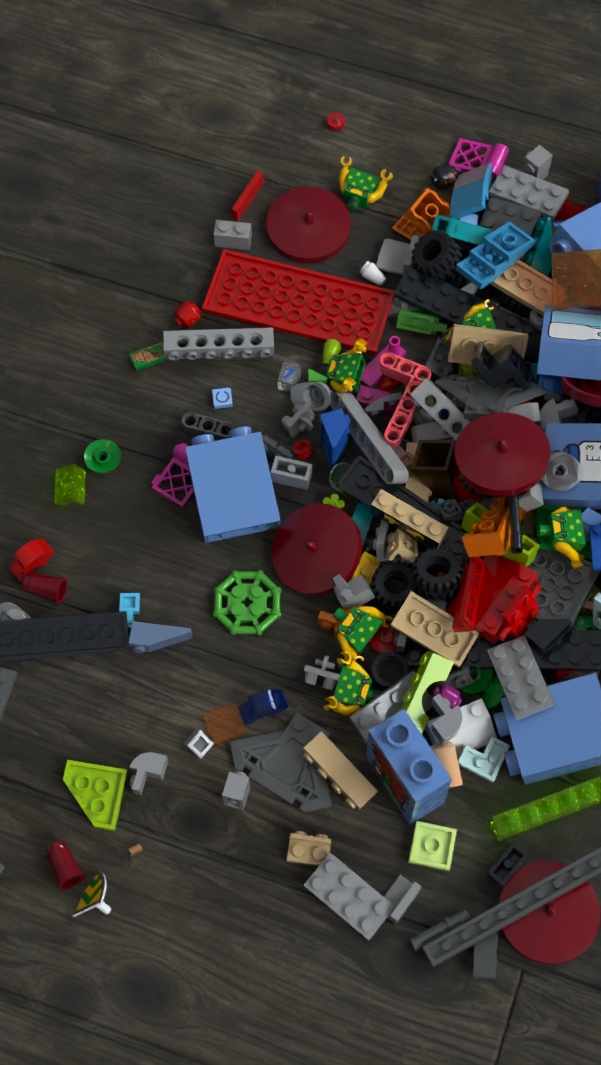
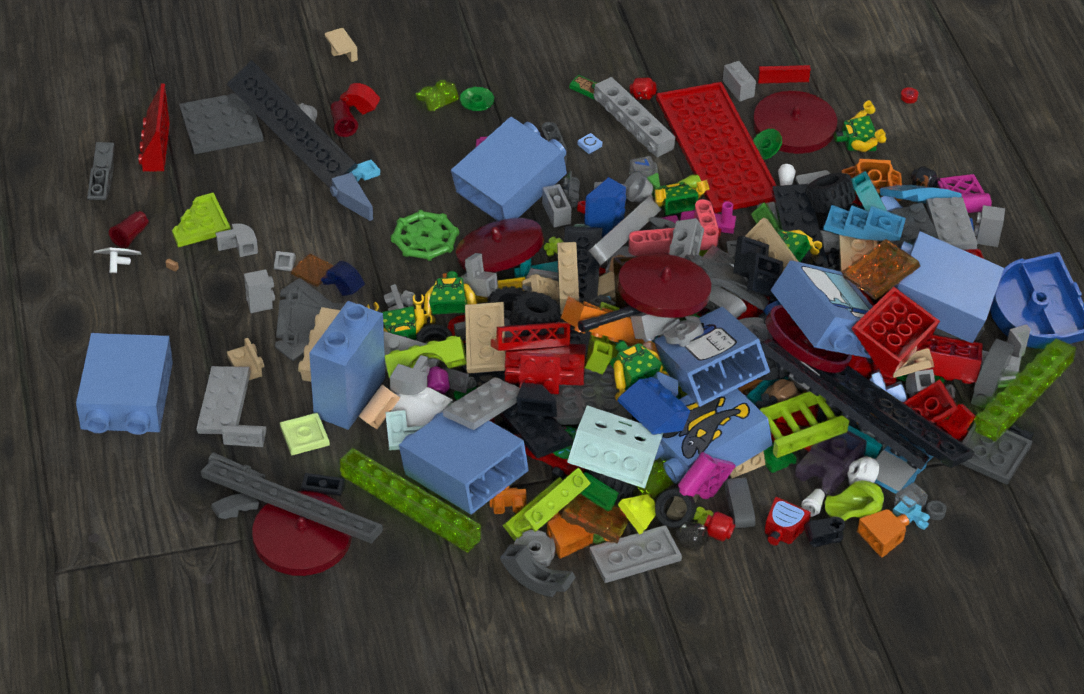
camera: 55 degrees right, 20 degrees down
none -> medium blue brick [76,333,173,435]
none -> green dish [753,129,782,160]

